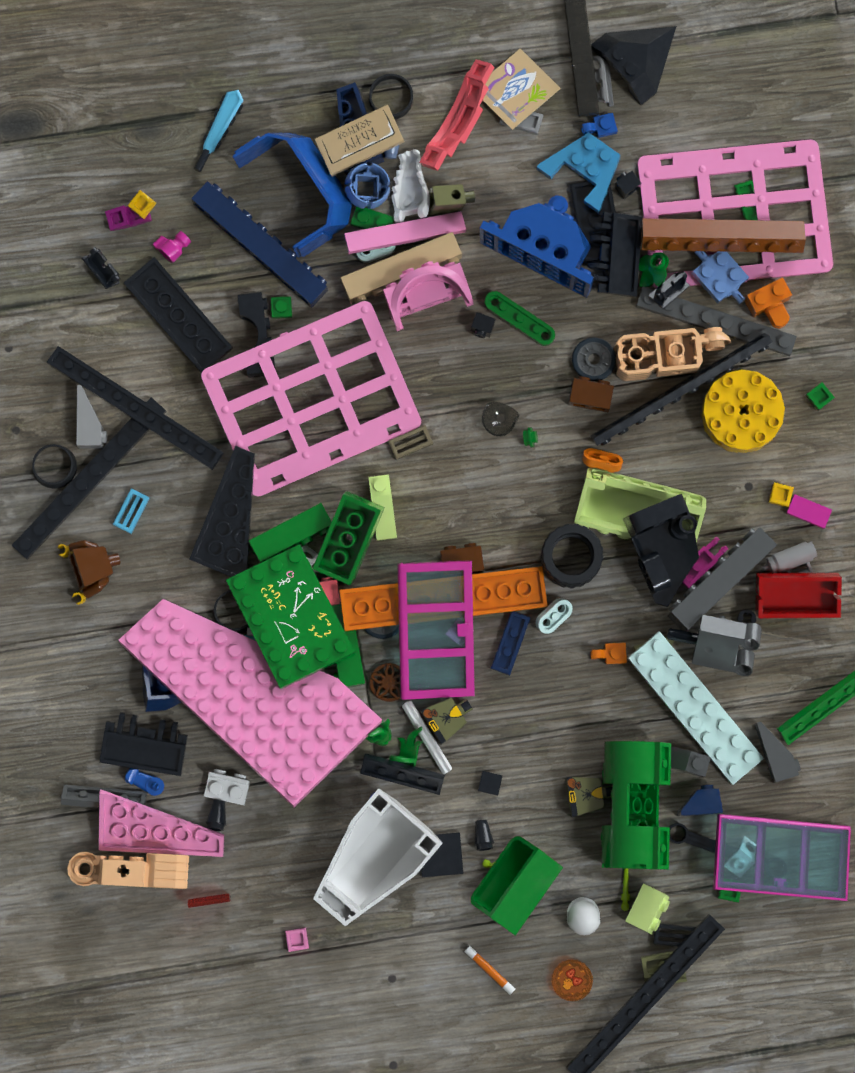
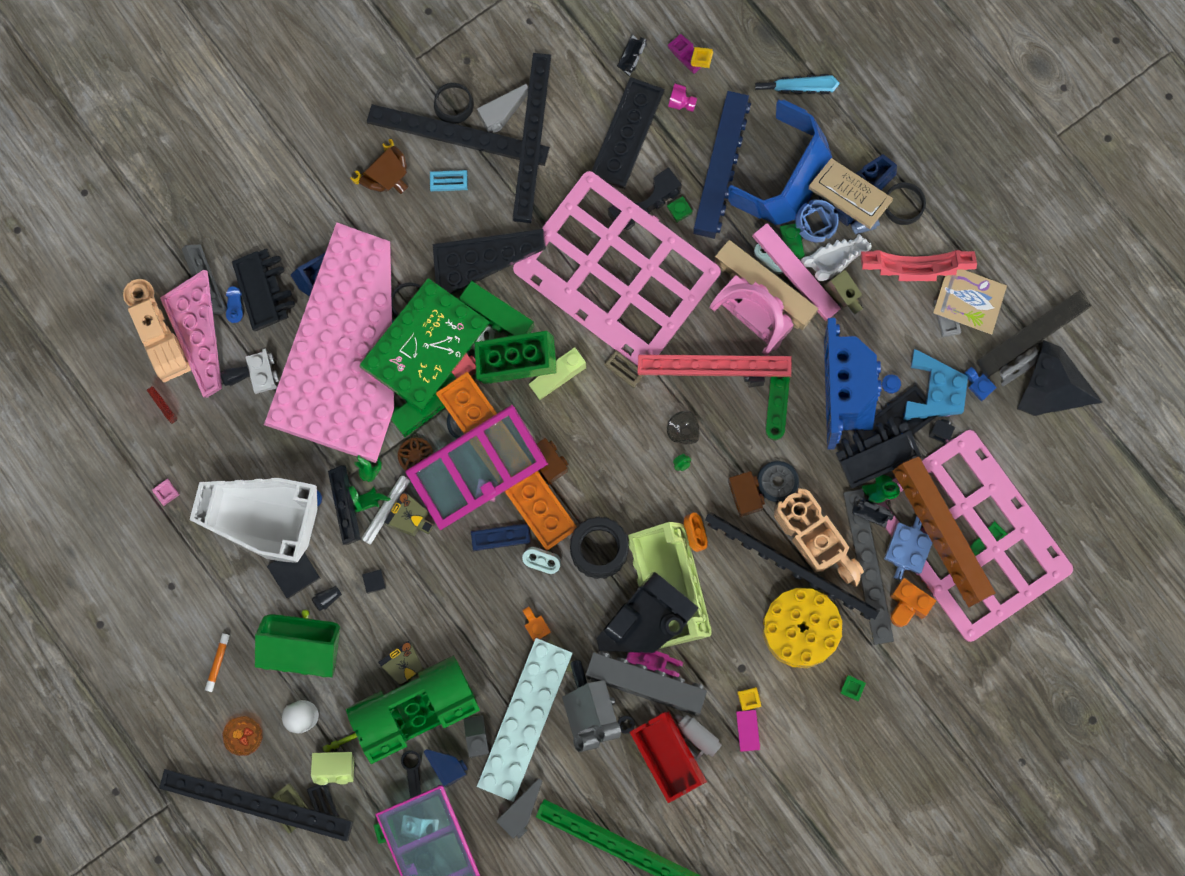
camera: 65 degrees right, 5 degrees down
none -> coral plate [638,355,792,377]

